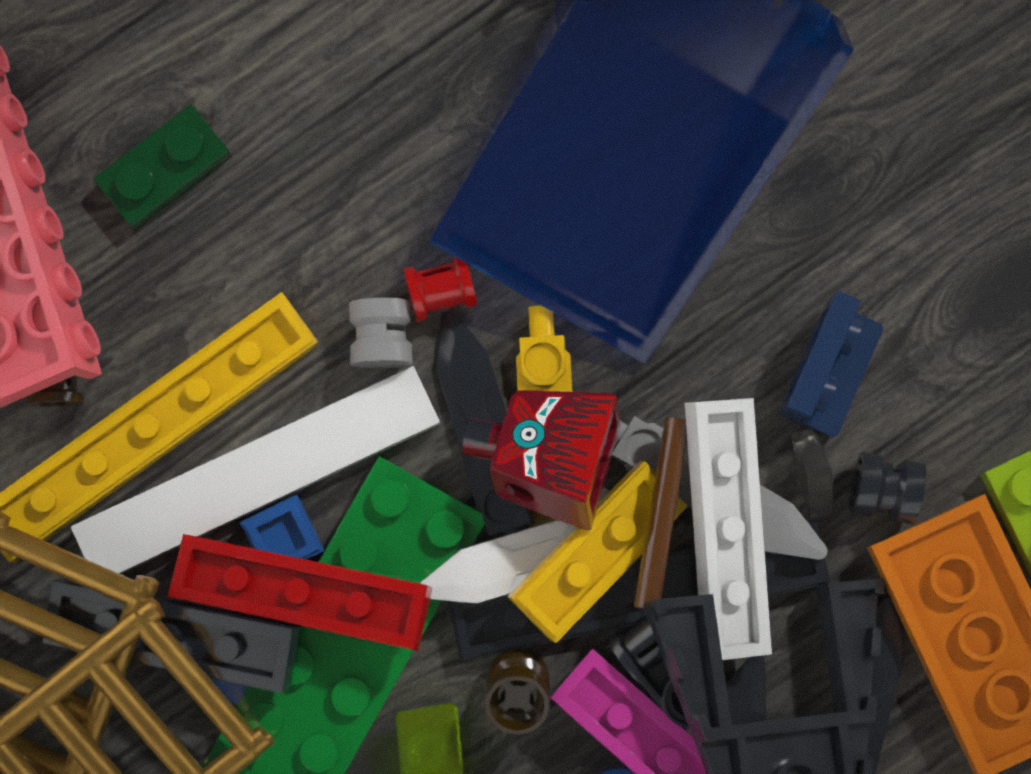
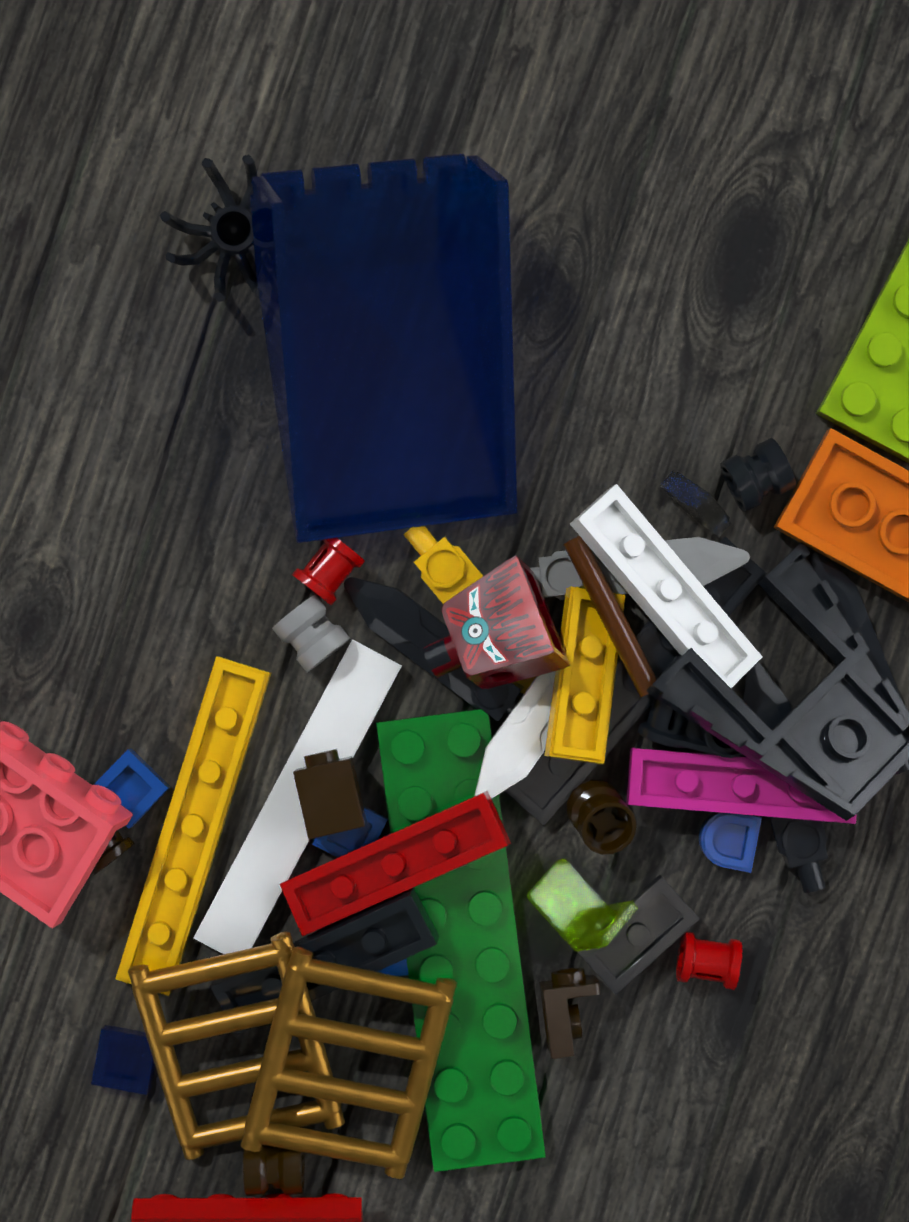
camera: 35 degrees left, 5 degrees up
dark green plate [93,104,232,231] -> none
dark blue bracket [777,290,883,438] -> none
none -> blue tile [94,749,171,829]
none -> dark brown brick [293,749,367,840]

